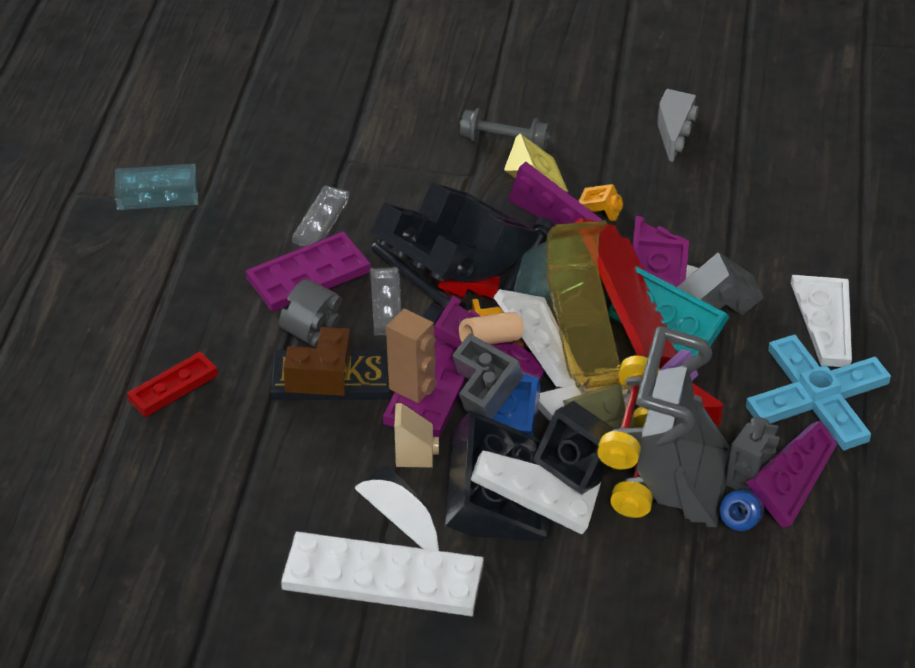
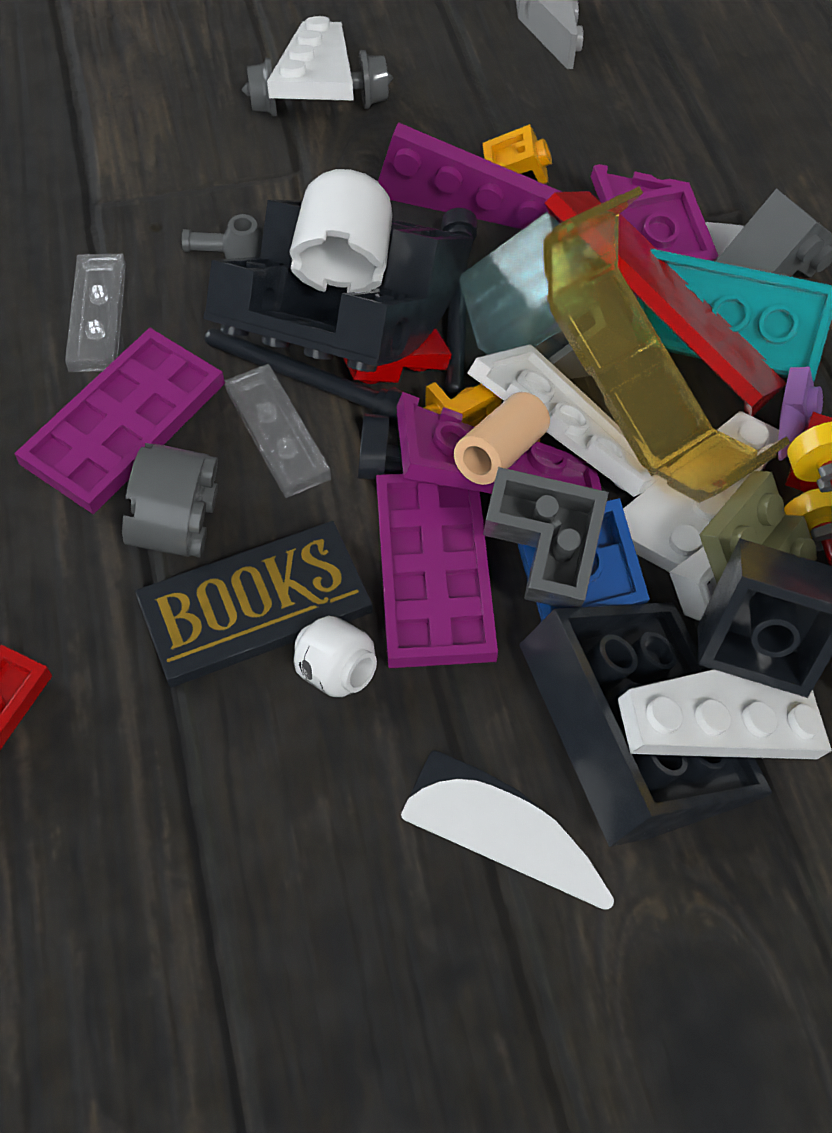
camera: 25 degrees left, 15 degrees up
white plate [281,532,483,616] -> none
reddish brown brick [283,327,351,396] -> none
medium nougat brick [386,309,437,403] -> none
tan slope [395,403,439,467] -> none
light yellow slope [504,134,568,192] -> none
none -> dark grey bar [182,214,263,259]
none -> white wing [267,16,353,100]
none -> white cylinder [290,169,392,293]
none -> white head [294,616,377,697]

